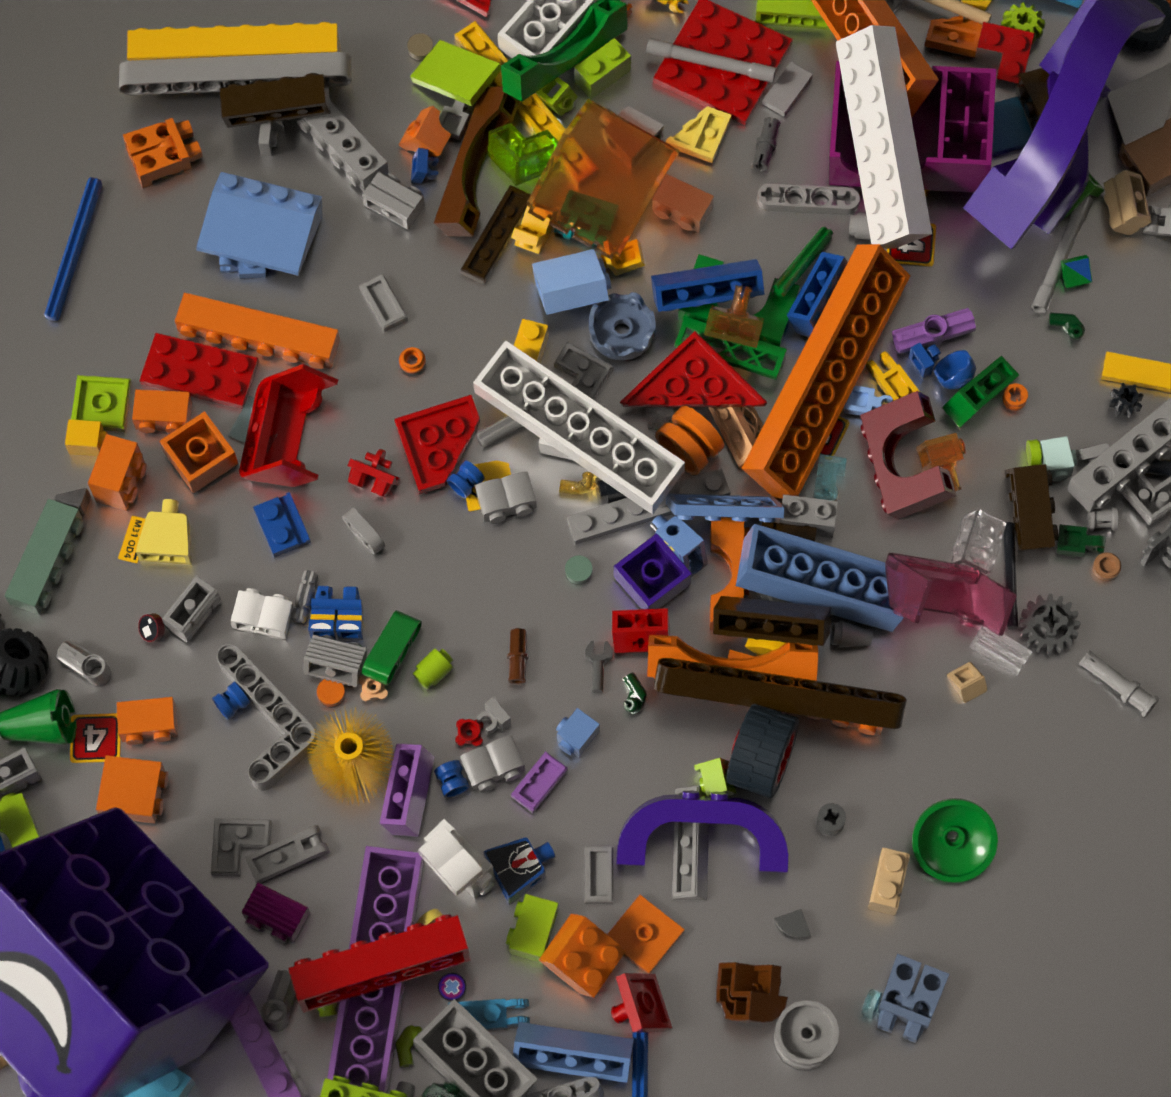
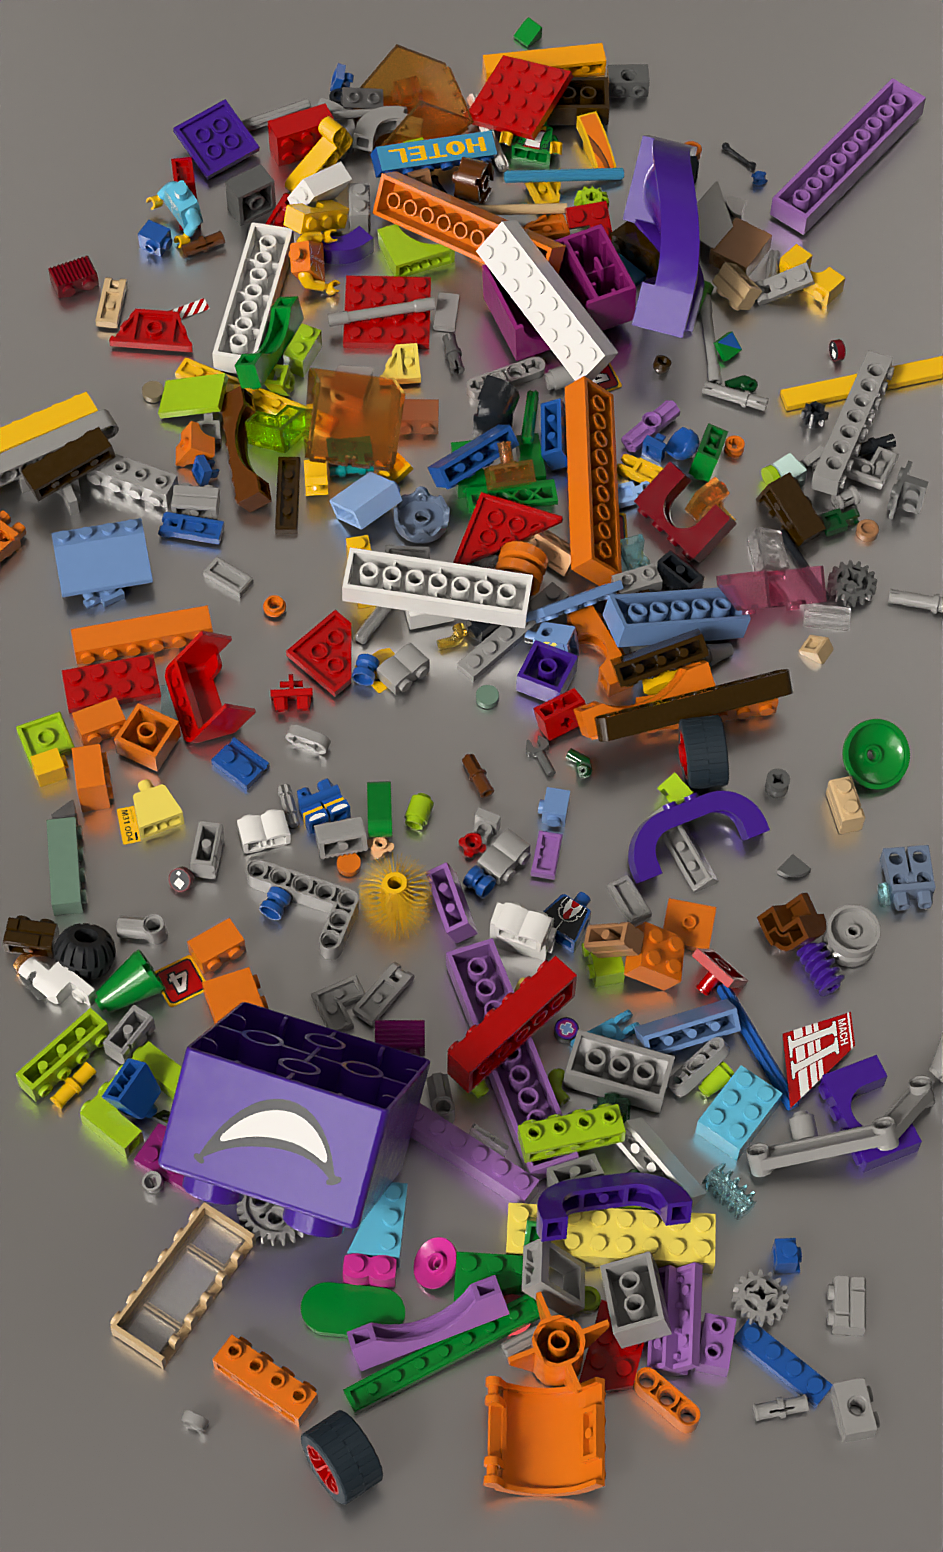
camera: 30 degrees left, 10 degrees down
none -> blue plate [158,512,225,545]
none -> black brick [473,375,520,437]
none -> medium nougat brick [584,922,644,958]
none -> dark brown hinge [653,355,672,374]
none -> black brick [657,550,705,591]
none -> light grey pin [702,380,769,412]
none -> dark purple piece [796,942,845,997]

